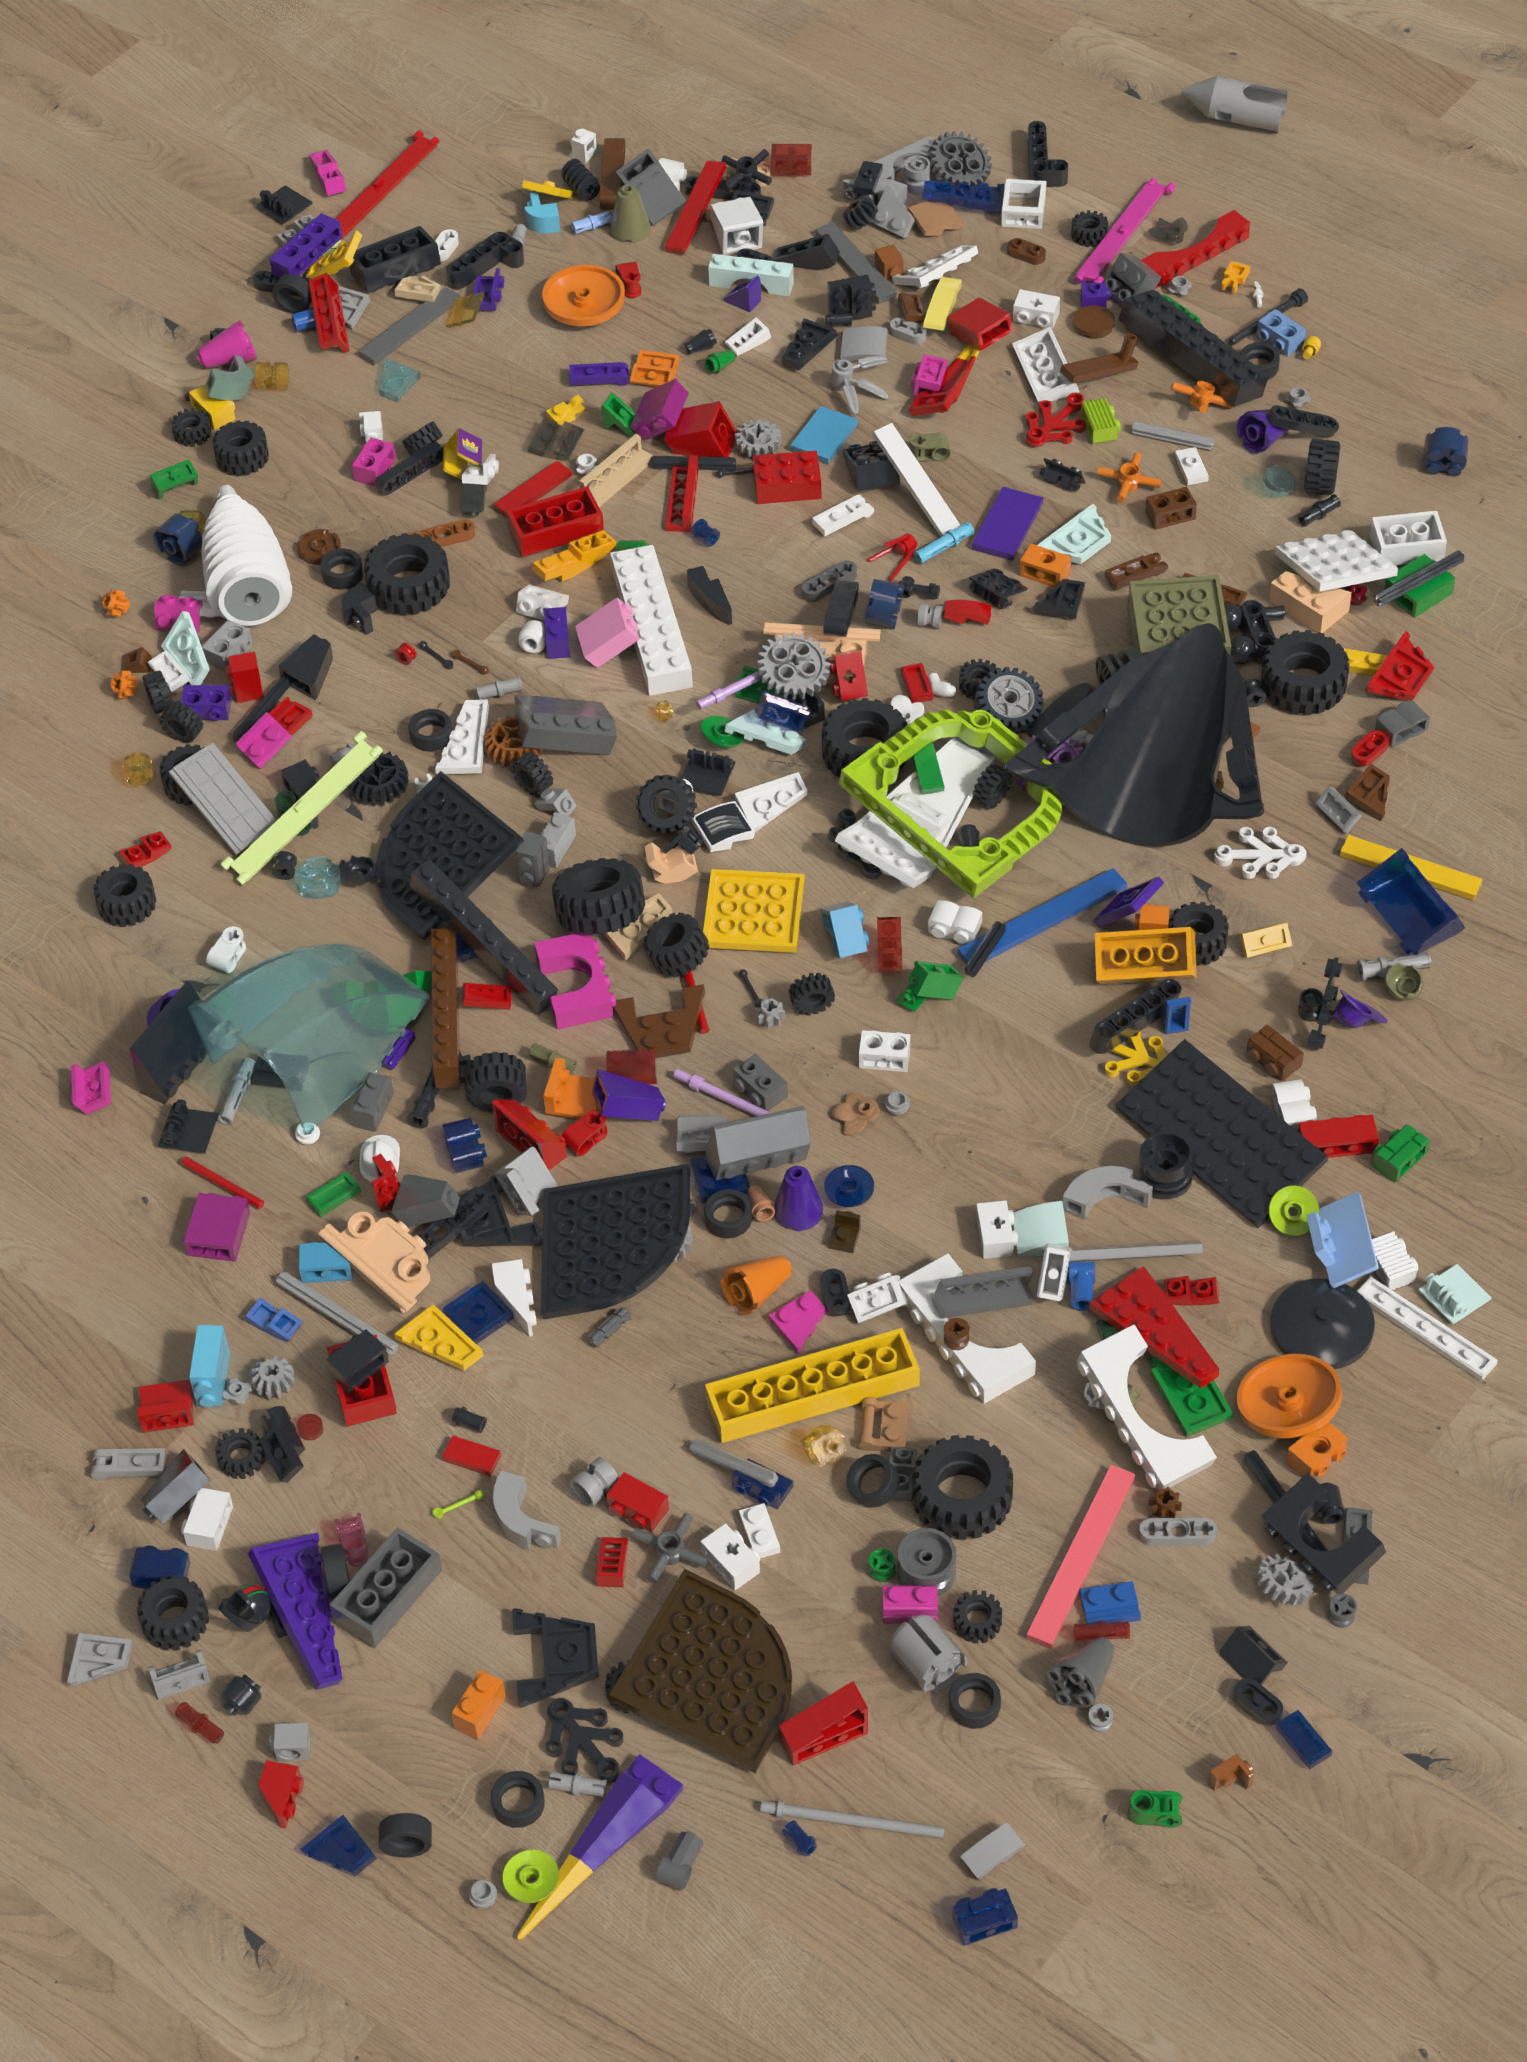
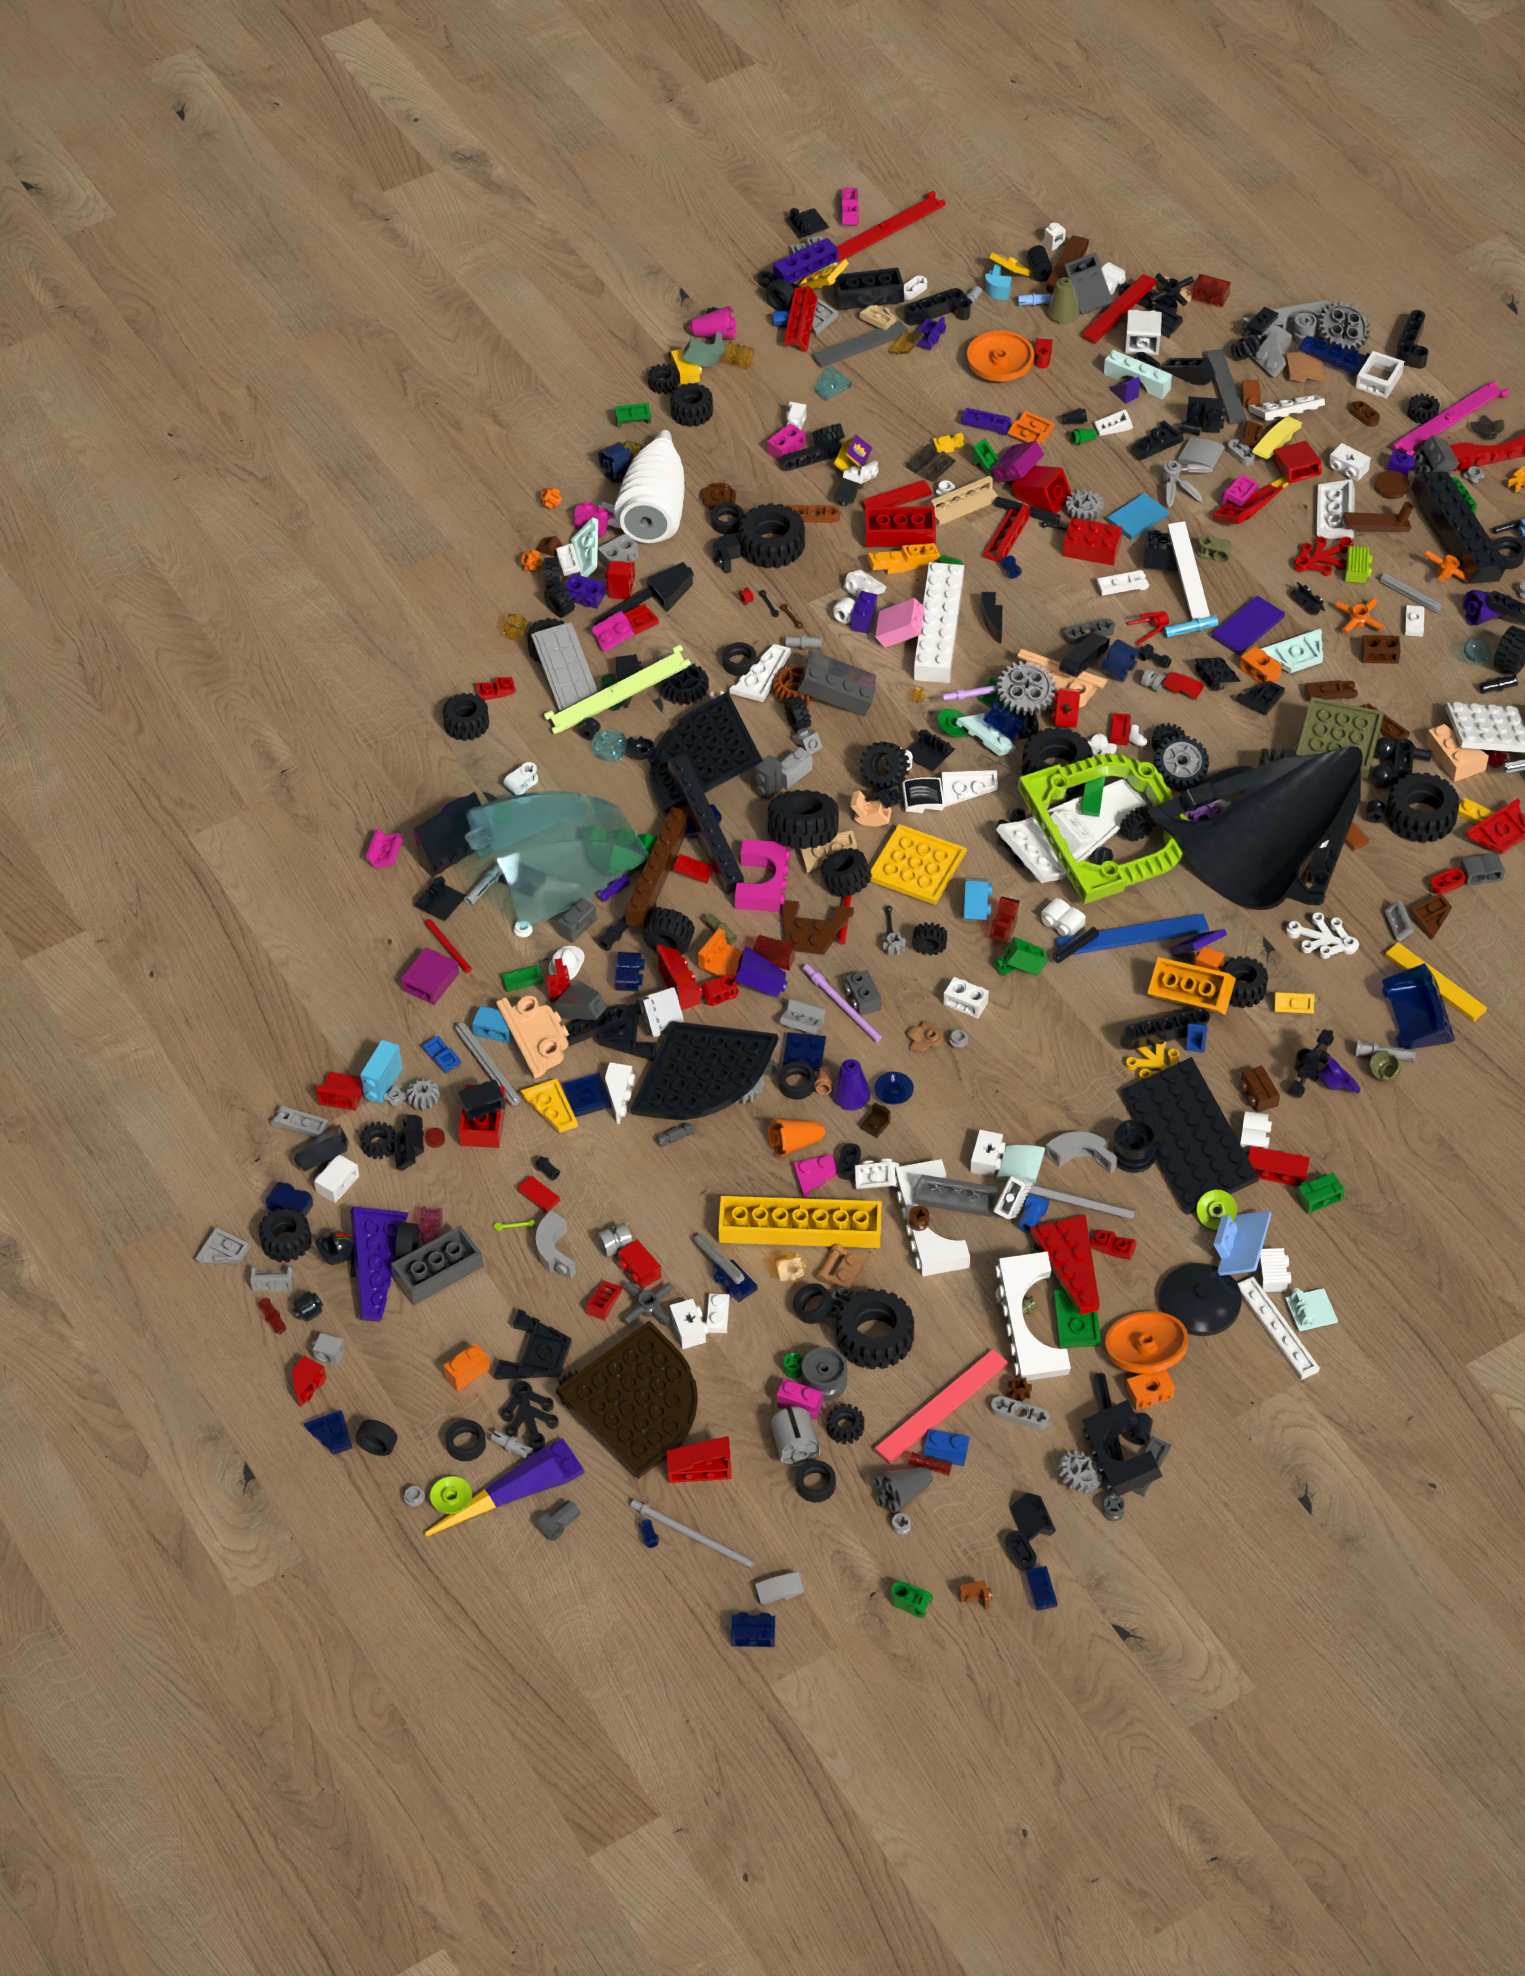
camera: 20 degrees right, 0 degrees up
slope [705,1106,811,1180] -> none

